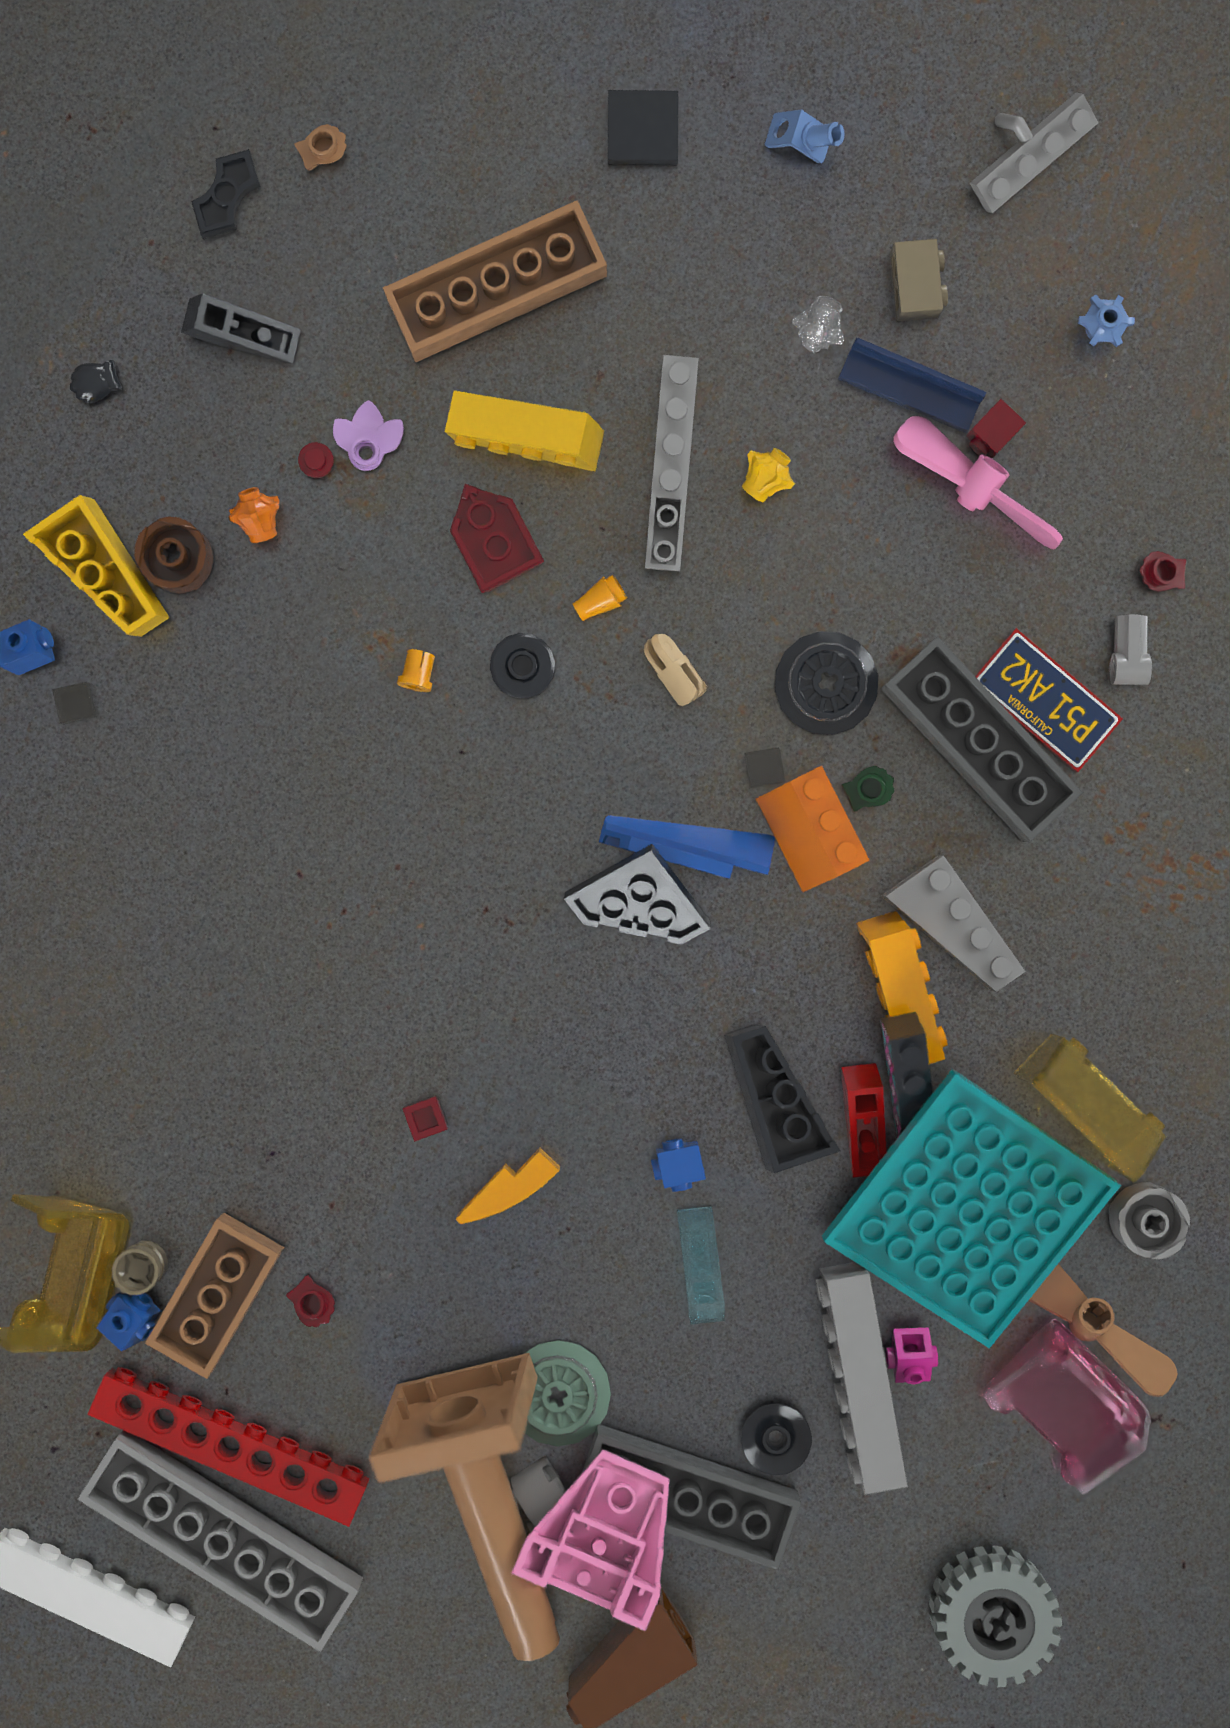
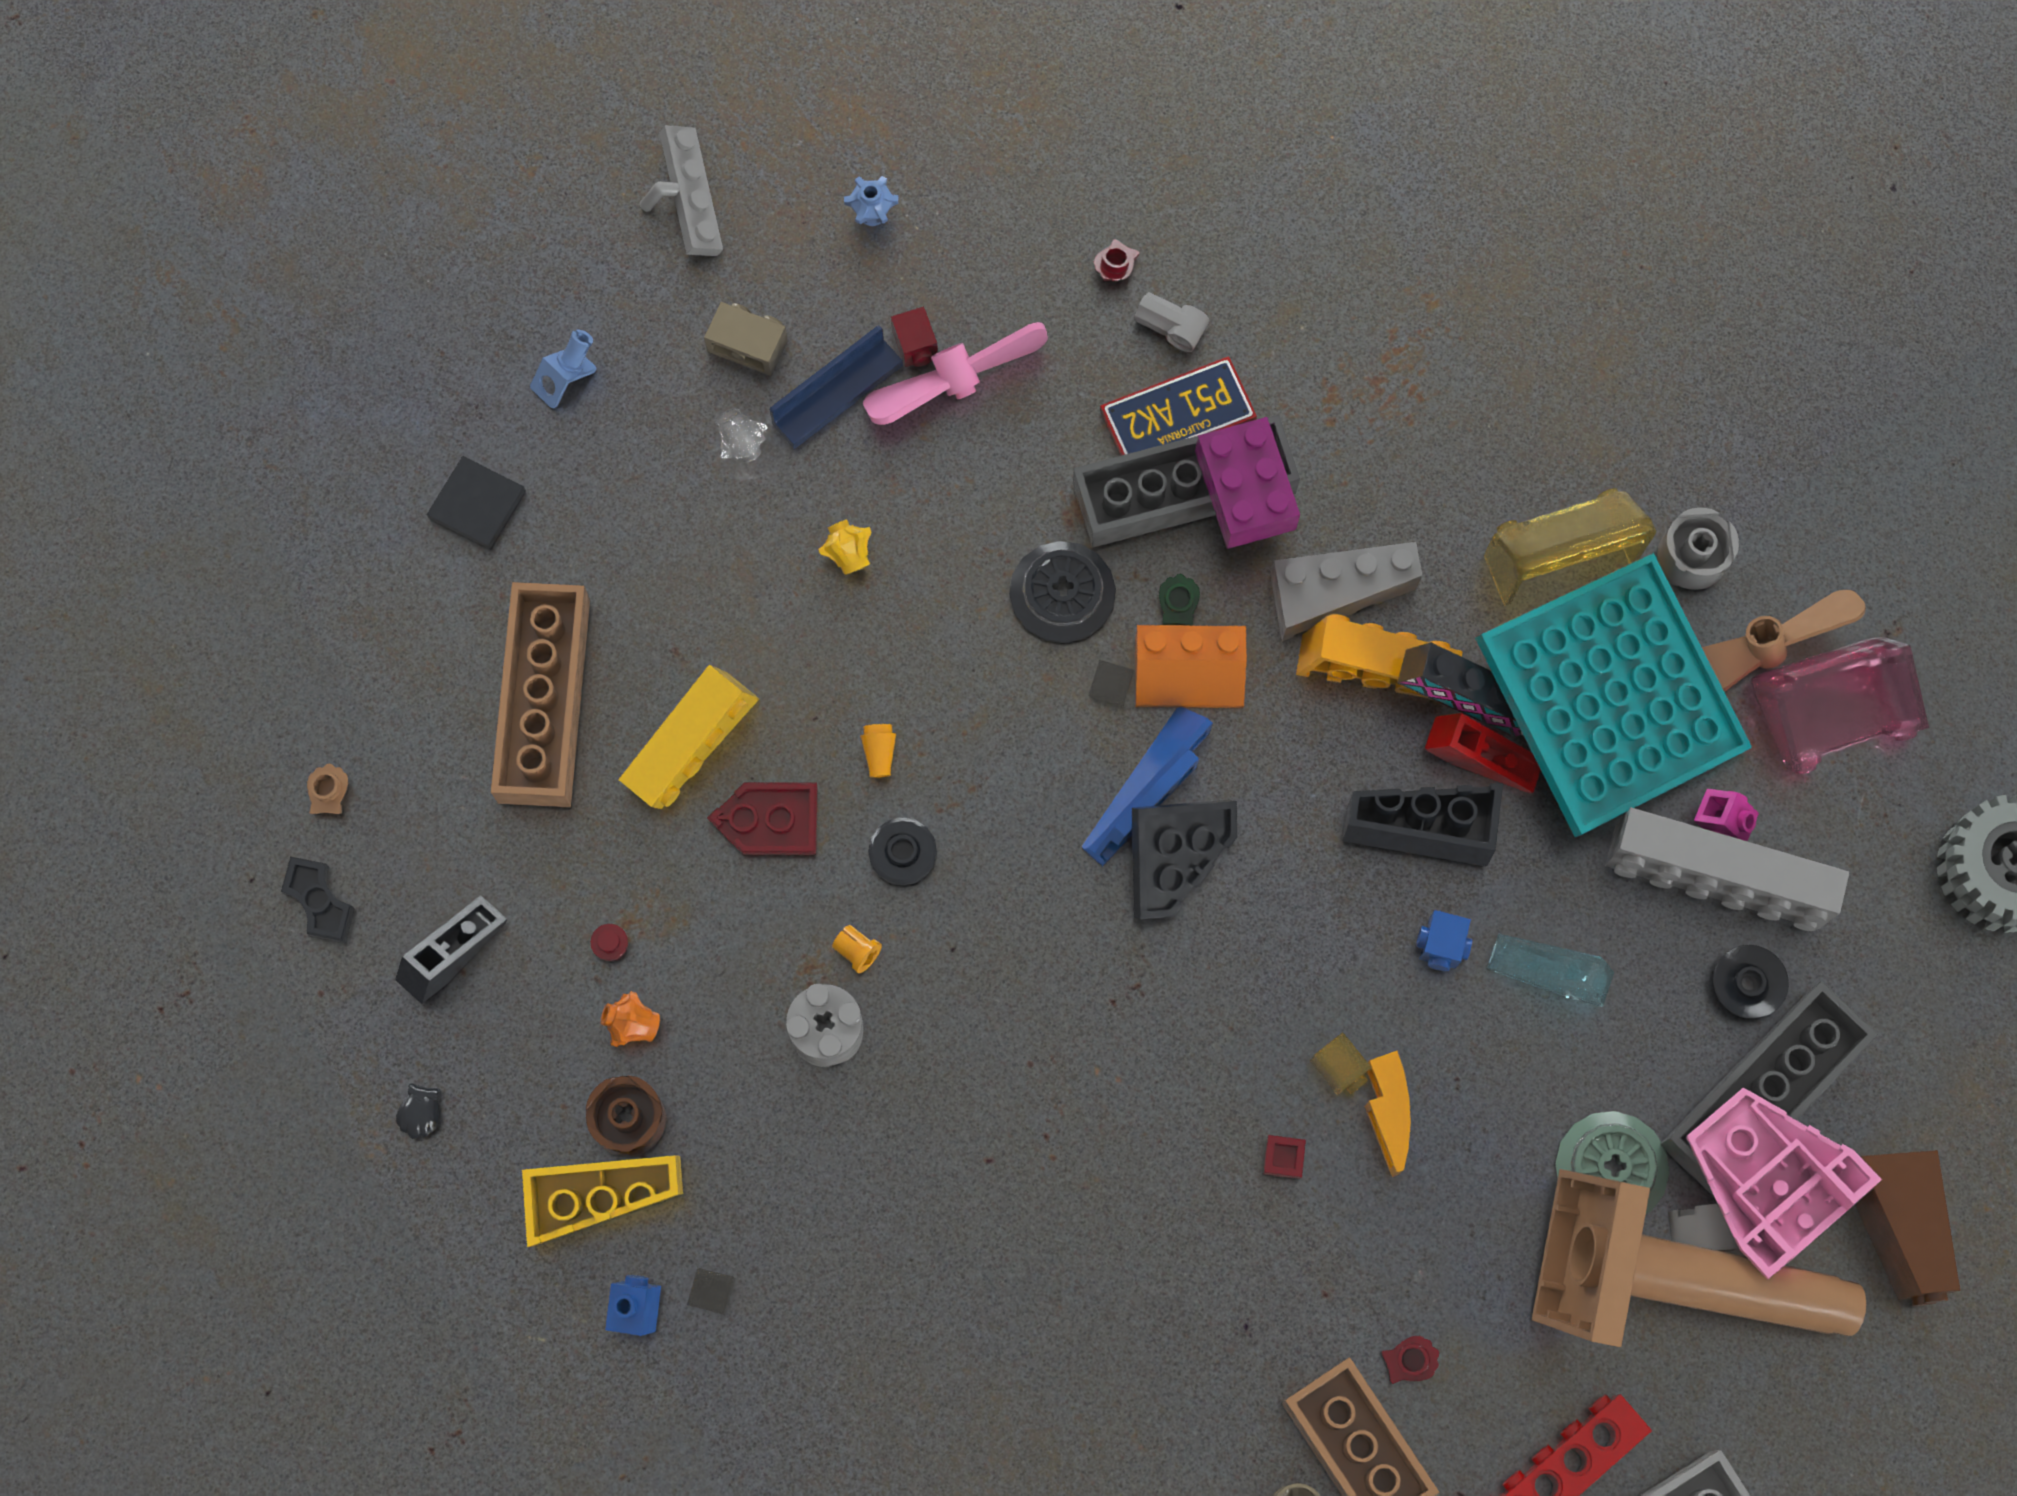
camera: 65 degrees left, 15 degrees down
lavender plate [333,401,404,471] -> none
tan arm [644,634,706,706] -> none
light grey slope [645,355,699,572] -> none
none -> light grey brick [786,984,864,1067]
none -> magenta brick [1195,417,1300,549]
none -> clear yellow brick [1310,1032,1372,1096]

